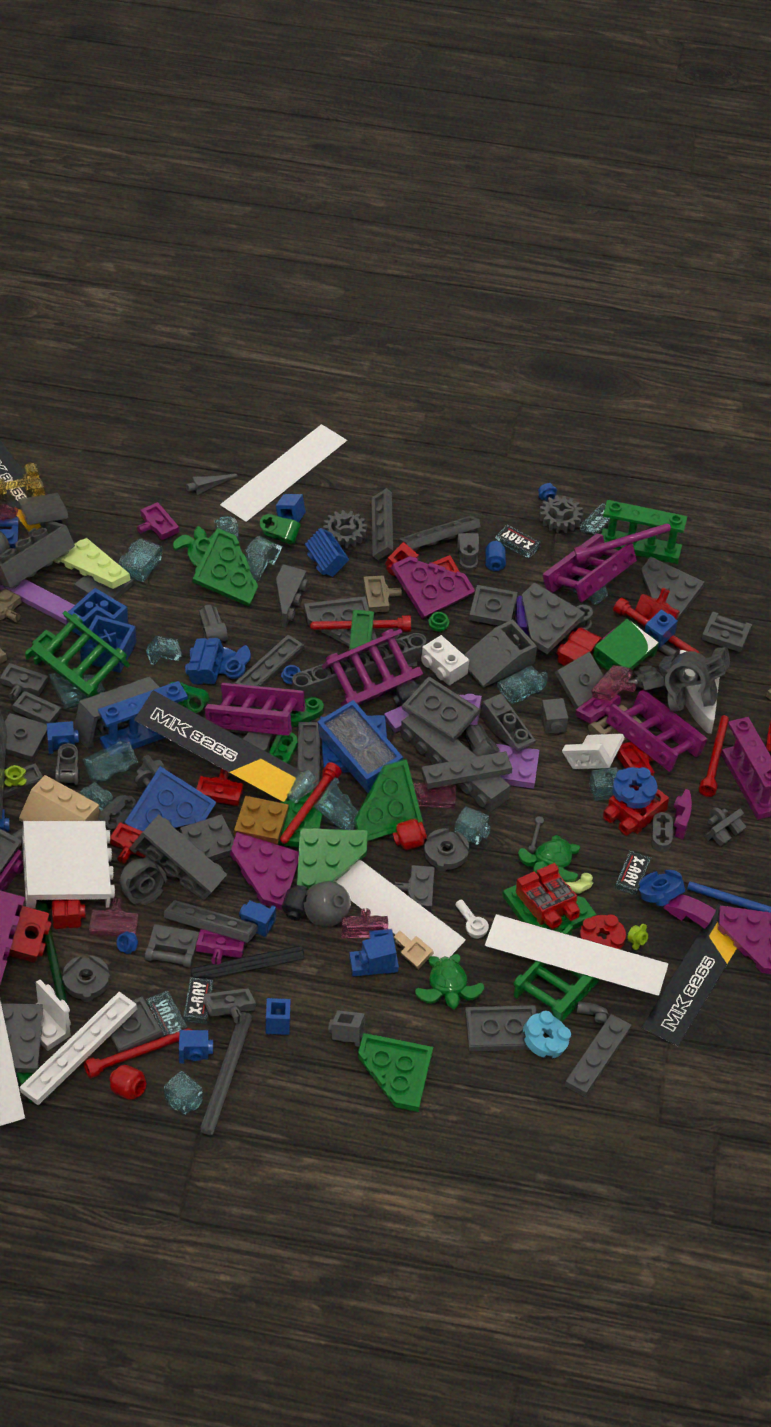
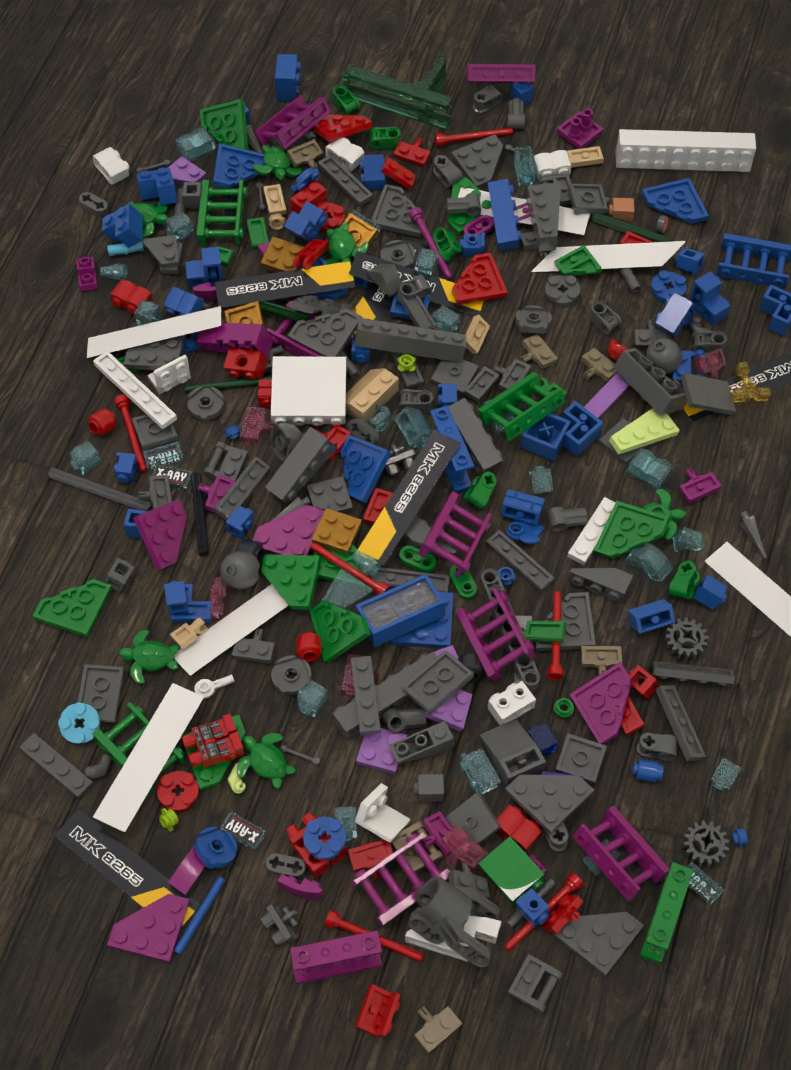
camera: 100 degrees right, 10 degrees up
tile [495,525,541,558] -> none
magenta piece [574,524,671,563] -> none
none -> magenta plate [133,499,187,571]
none -> dark grey piece [271,496,311,521]
none -> clear blue brick [528,722,558,757]
none -> white plate [567,497,615,565]
none -> clear light blue bracket [711,758,741,791]

